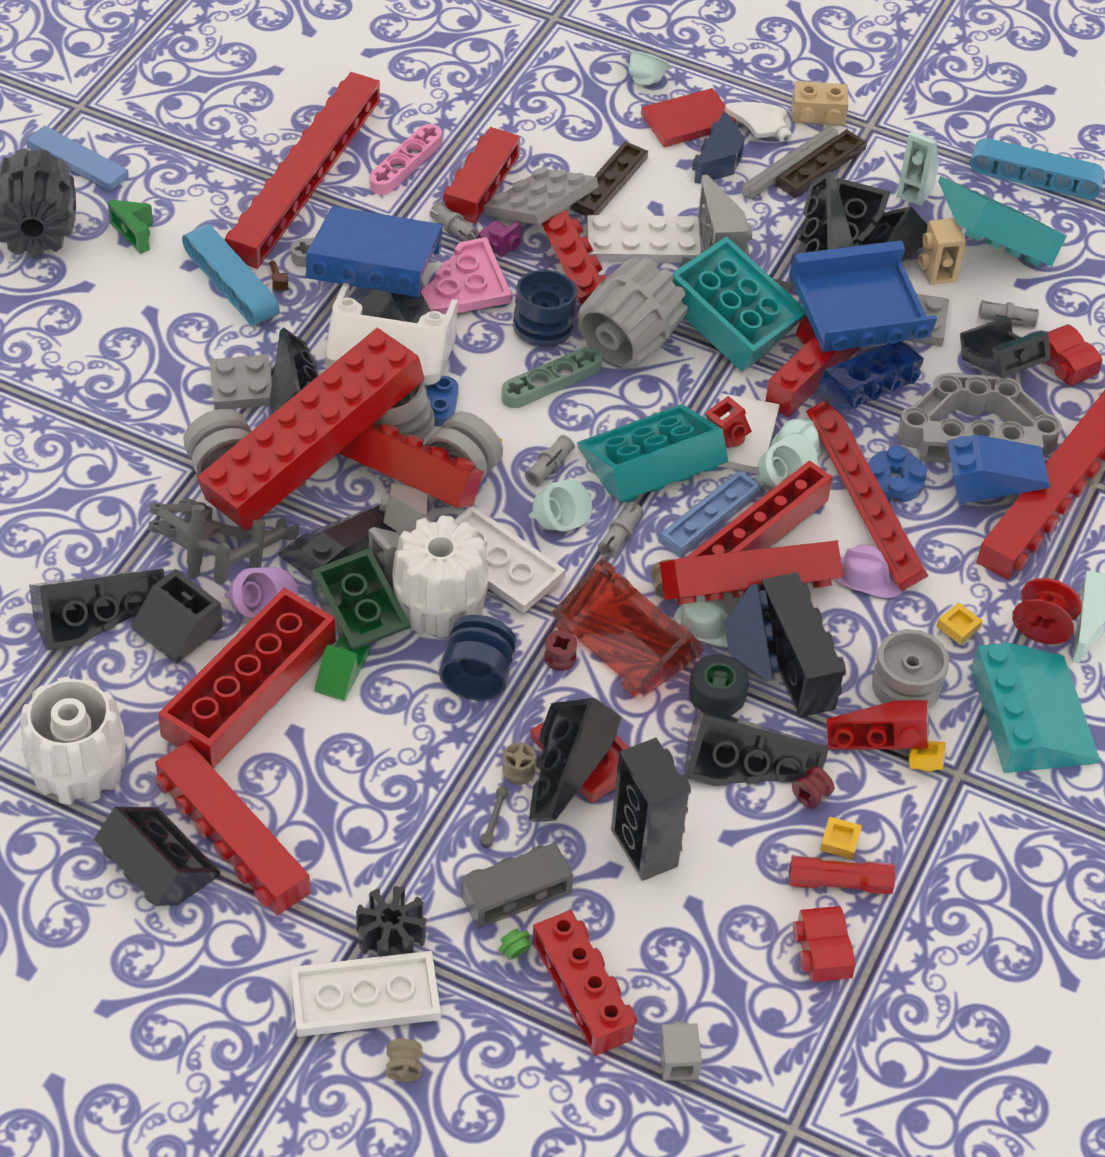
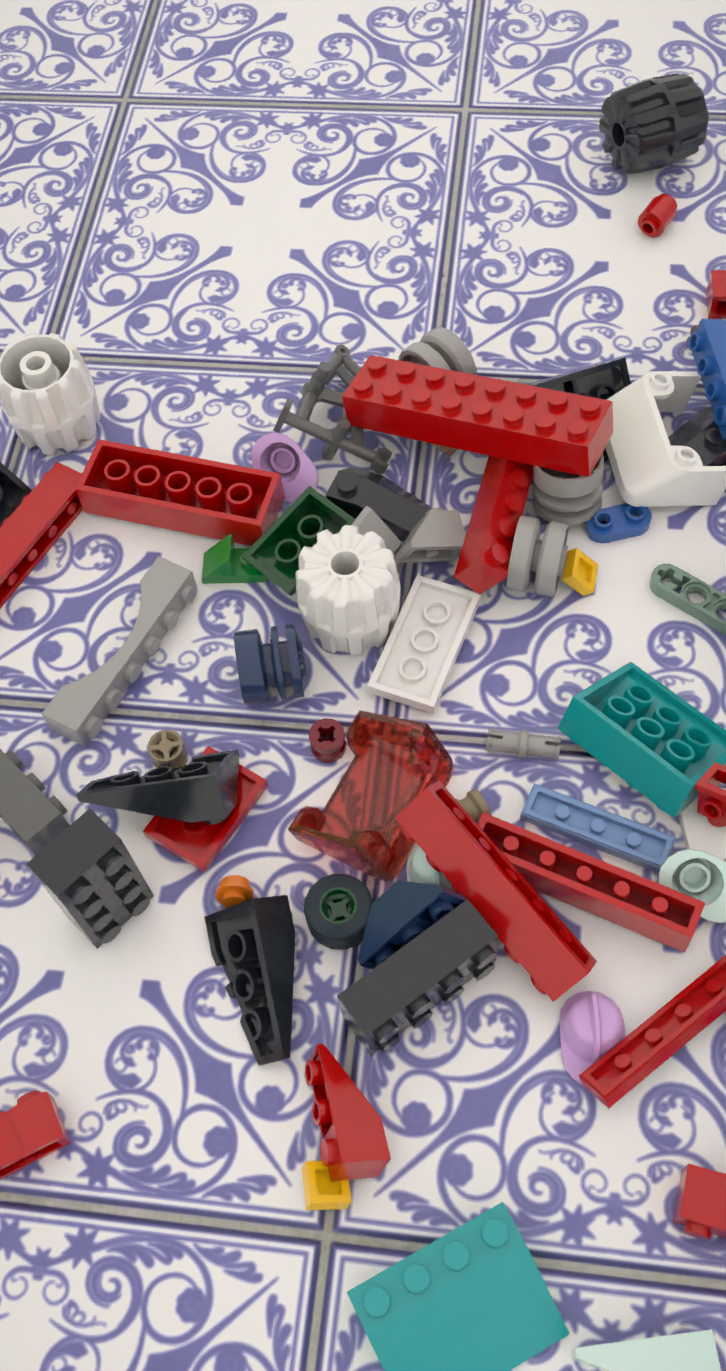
camera: 80 degrees right, 10 degrees up
black wedge [29,568,165,650] -> none
green slope [107,200,153,254] -> none
black slope [131,569,223,664] -> none
dark azure beam [182,224,280,326] -> none
light grey plate [209,354,272,410] -> none
dark grey hinge [480,786,509,848] -> none
light grey pin [525,435,575,487] -> none
light aqua piece [529,479,592,531] -> none
red axle [789,855,895,894] -> none
dark red wheel [792,766,835,809] -> none
yellow plate [820,816,862,860] -> none
light grey wheel [872,629,949,709] -> none
yellow plate [936,602,983,645] -> none
red piece [1012,578,1082,645] -> none
none -> light grey arch [42,556,198,747]
none -> orange plate [215,875,254,908]
none -> red brick [638,194,677,237]

